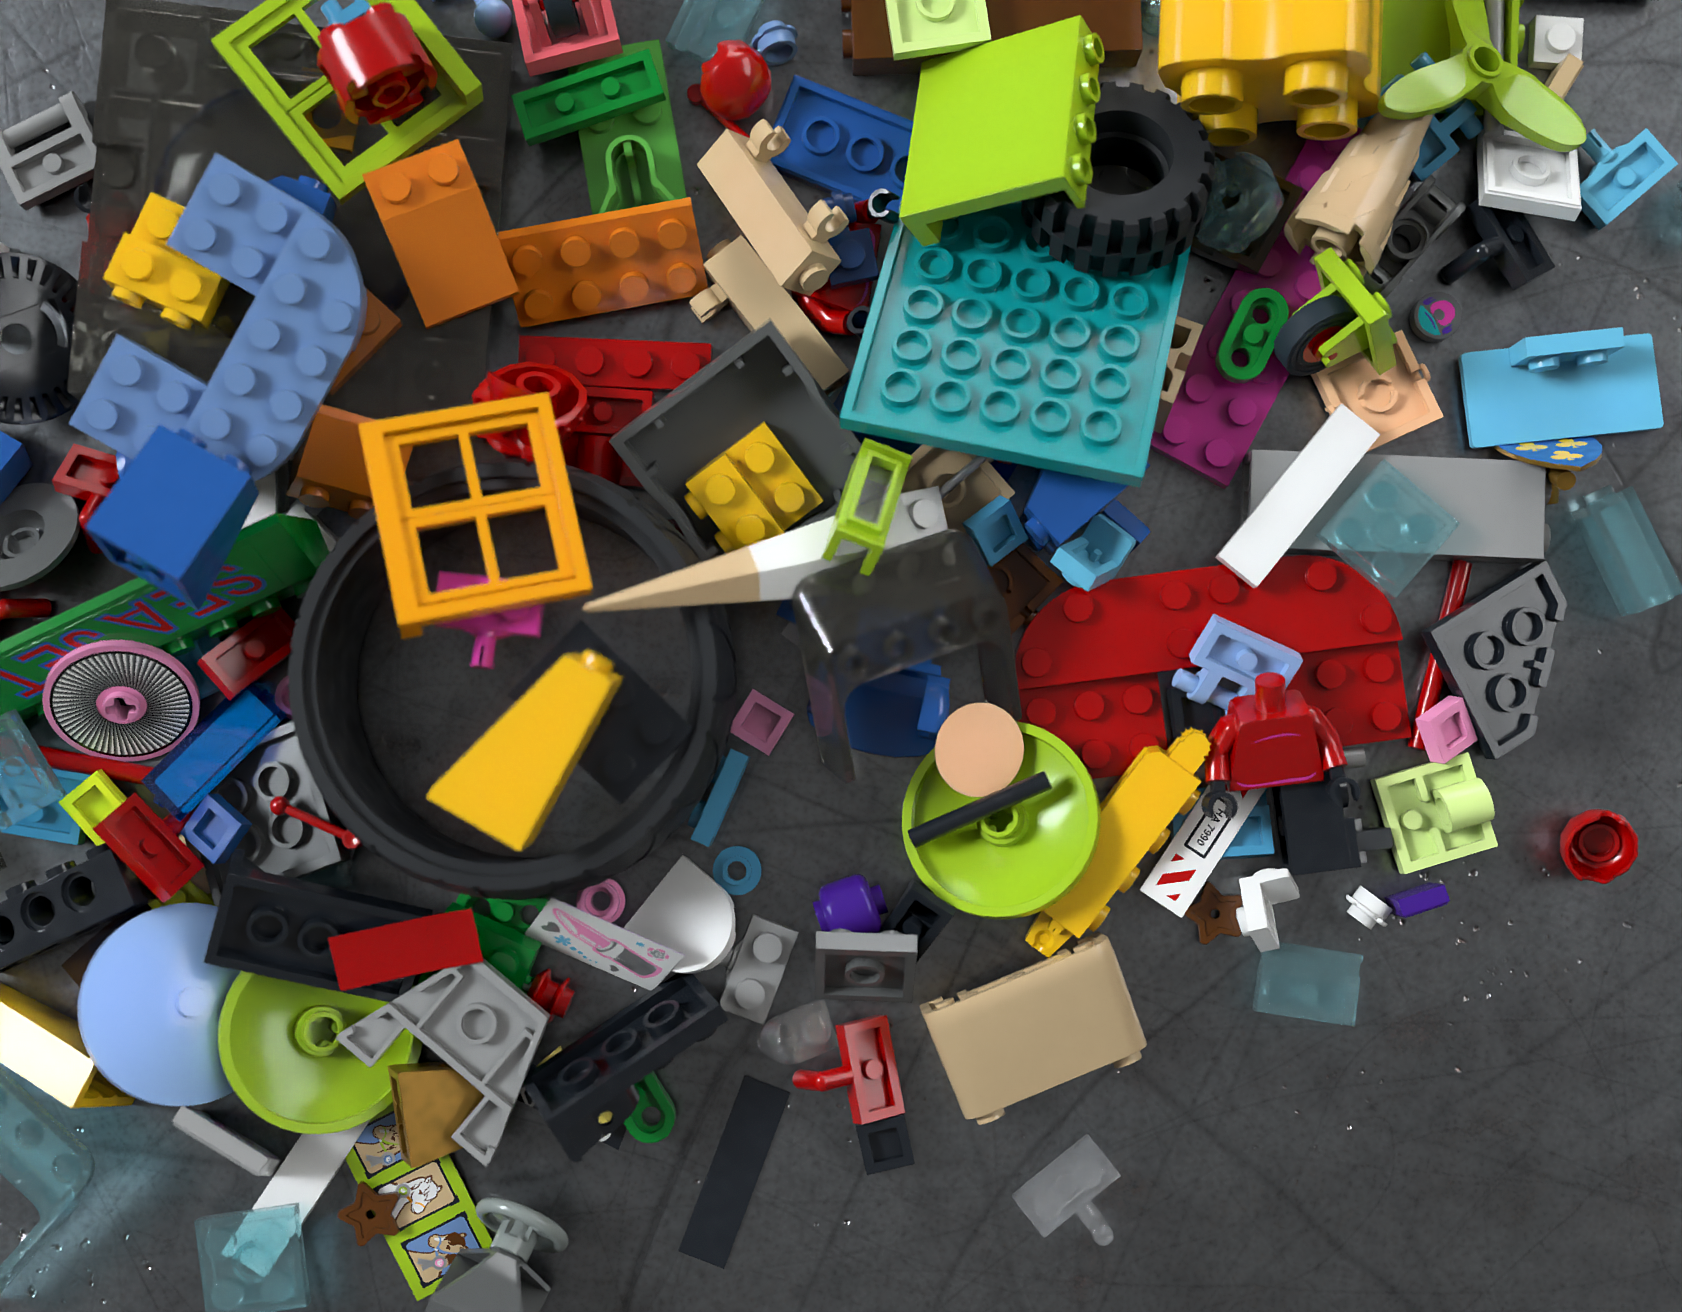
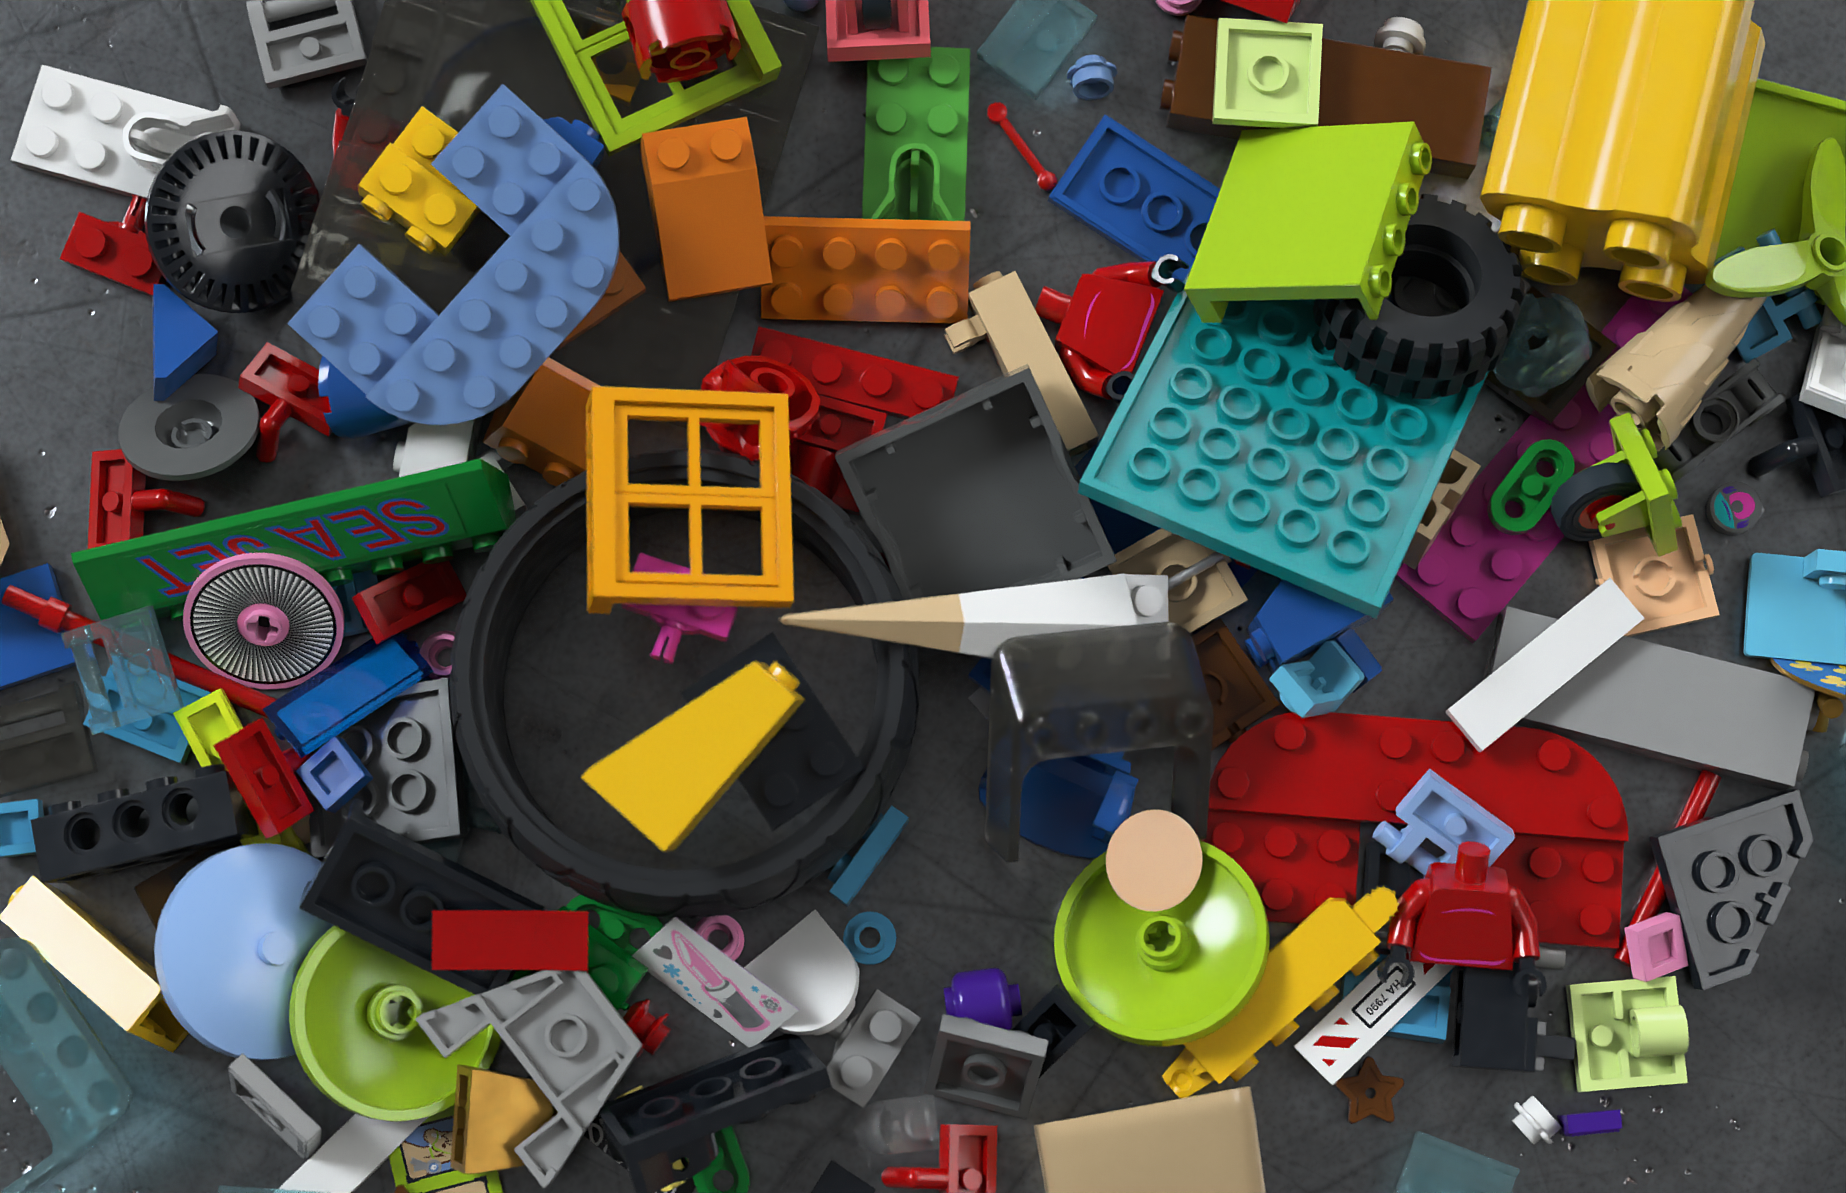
camera: 10 degrees right, 5 degrees down
blue slope [85,424,259,610] -> none
red hinge [270,796,363,849] -> none
green plate [511,48,666,147] -> none
yellow plate [684,421,824,554] -> none
tan brick [697,119,849,296] -> none
red hair [700,39,772,121] -> none
bright pink plate [730,689,795,756] -> none
lime window [821,438,913,576] -> none
dark blue plate [822,190,879,290] -> none
black bar [908,770,1053,848] -> none
dark azure plate [962,495,1028,567] -> none
white bracket [1236,868,1300,952] -> none
clear light blue plate [1315,459,1460,600] -> none
red hair [1560,809,1638,884] -> none

